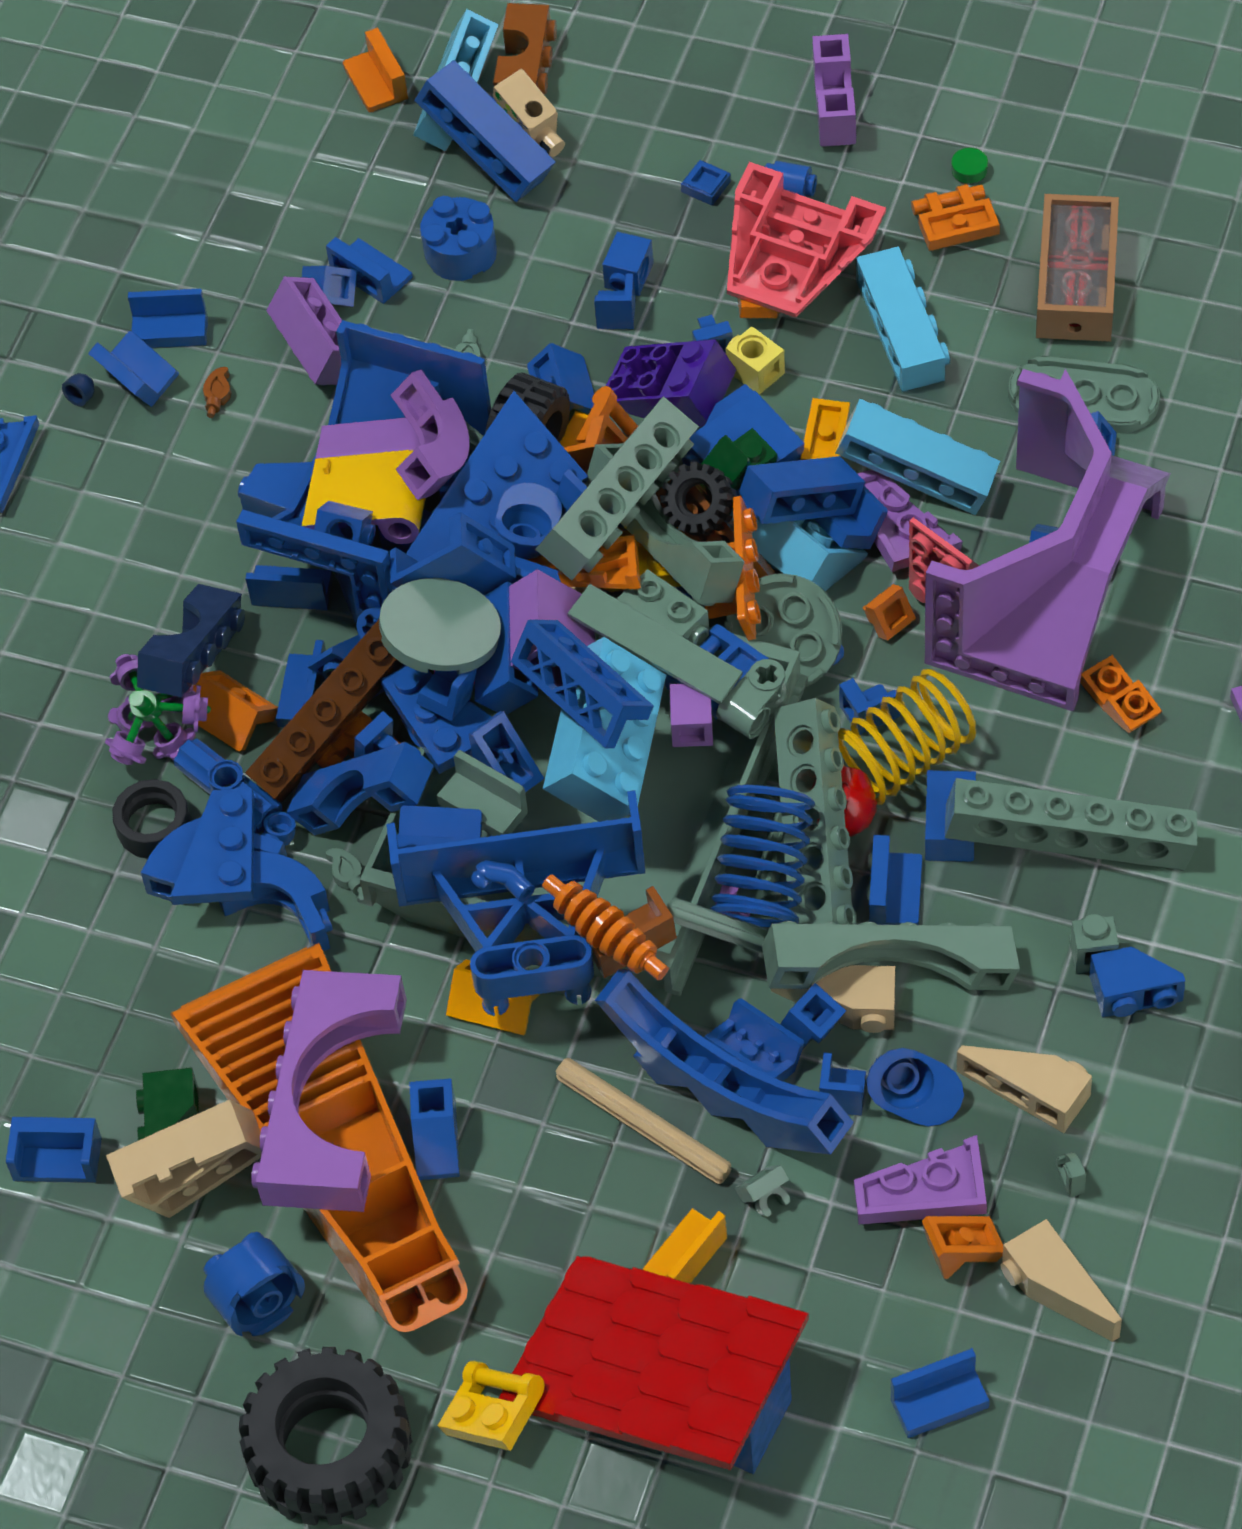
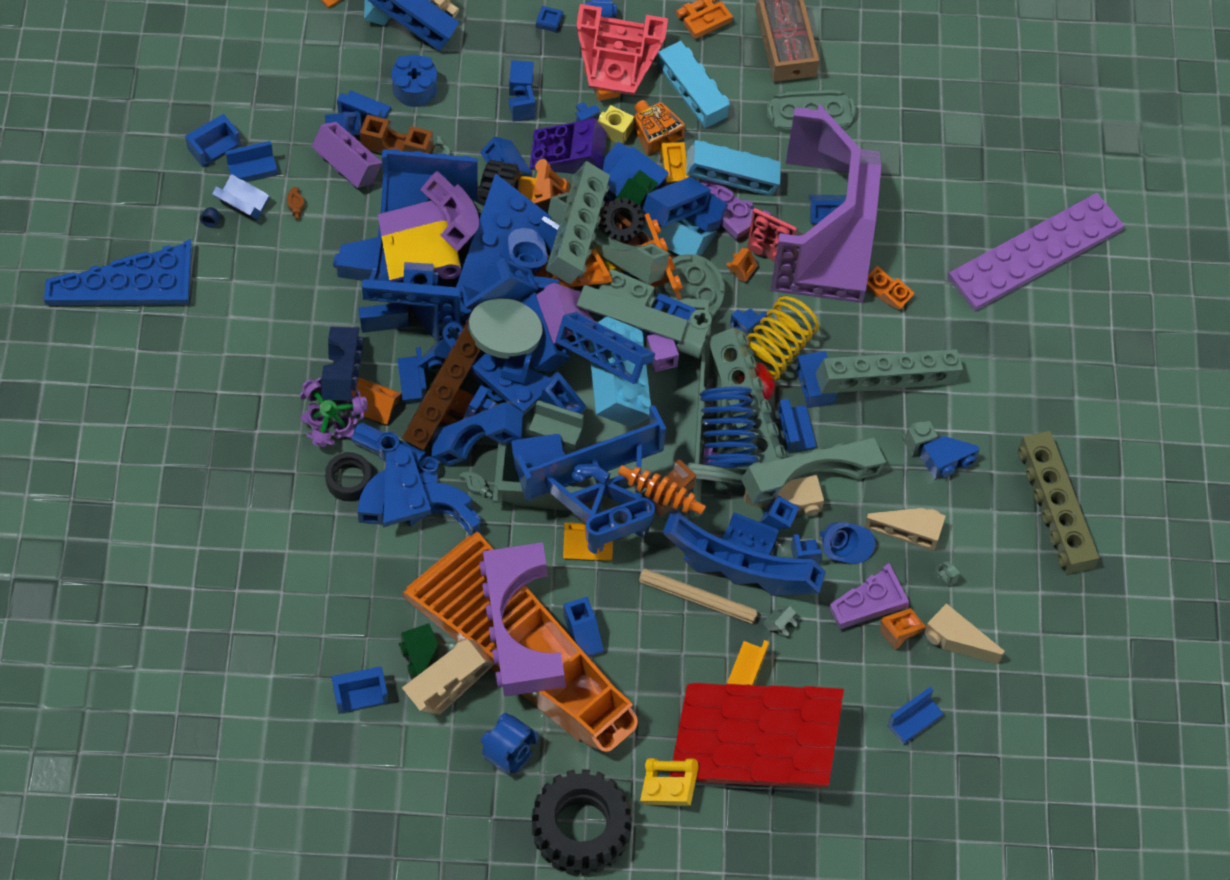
camera: 25 degrees left, 5 degrees up
none -> blue panel [185,114,241,167]
none -> dark orange arch [360,115,433,154]
none -> orange torso [634,100,685,156]

